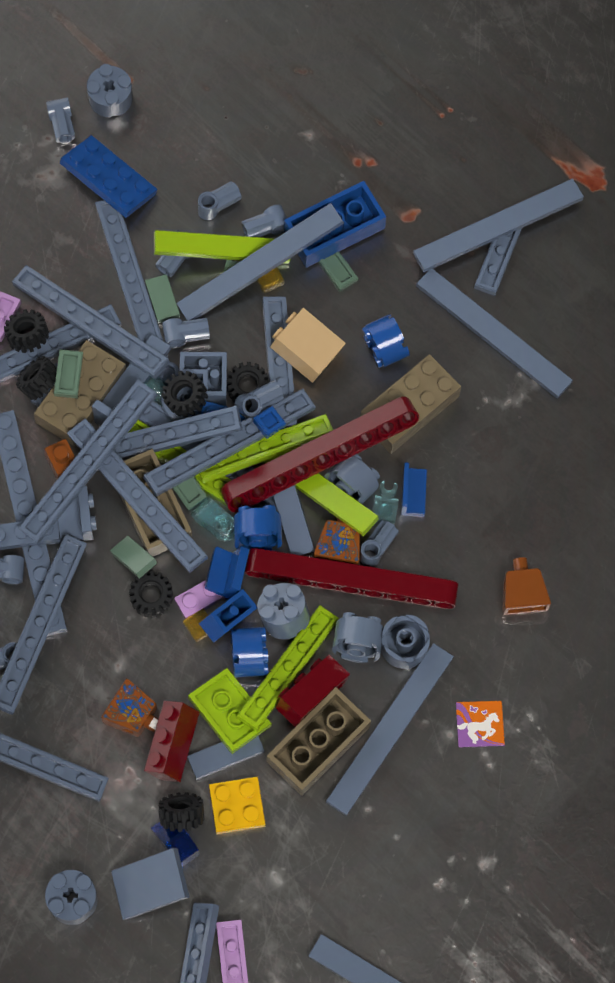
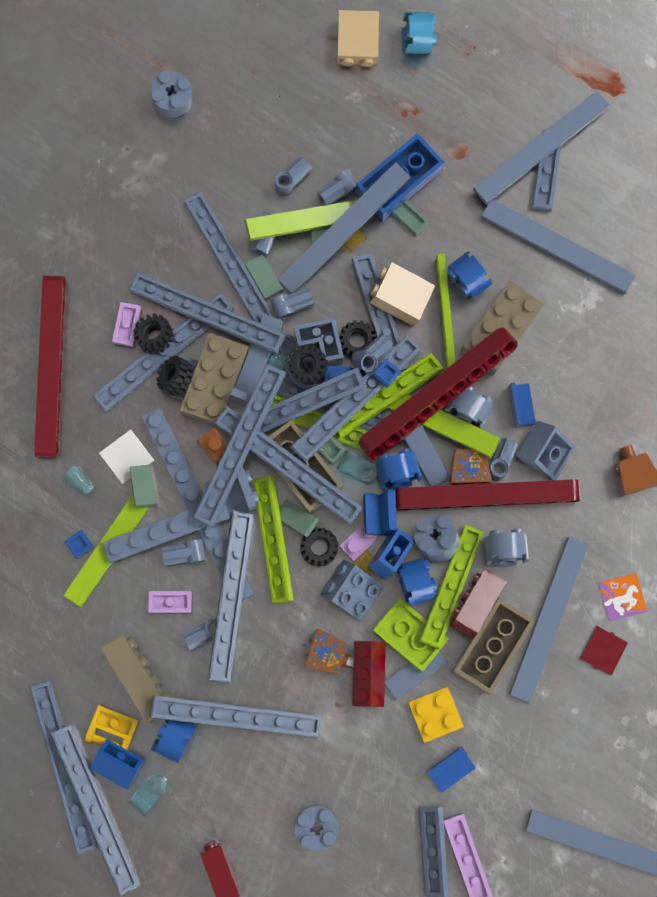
camera: 15 degrees left, 10 degrees up
sand blue piece [46,97,75,144] -> none
sand green tile [54,349,83,399] -> none
blue plate [60,135,157,218] -> none
sand blue tile [111,848,190,920] -> none
clear blue slope [151,822,200,867] -> none
black tyre [158,792,205,832] -> none
clear light blue plate [373,481,399,524] -> none
sand blue brick [381,615,430,670] -> none
none -> lime tile [253,475,294,604]
none -> sand blue bracket [320,559,383,621]
none -> tan brick [337,10,379,67]
none -> dark azure brick [401,12,437,54]
none -> blue panel [426,746,475,792]
none -> lime tile [435,253,455,369]
none -> sand blue slope [516,420,576,480]
none -> dark red piece [580,626,628,676]

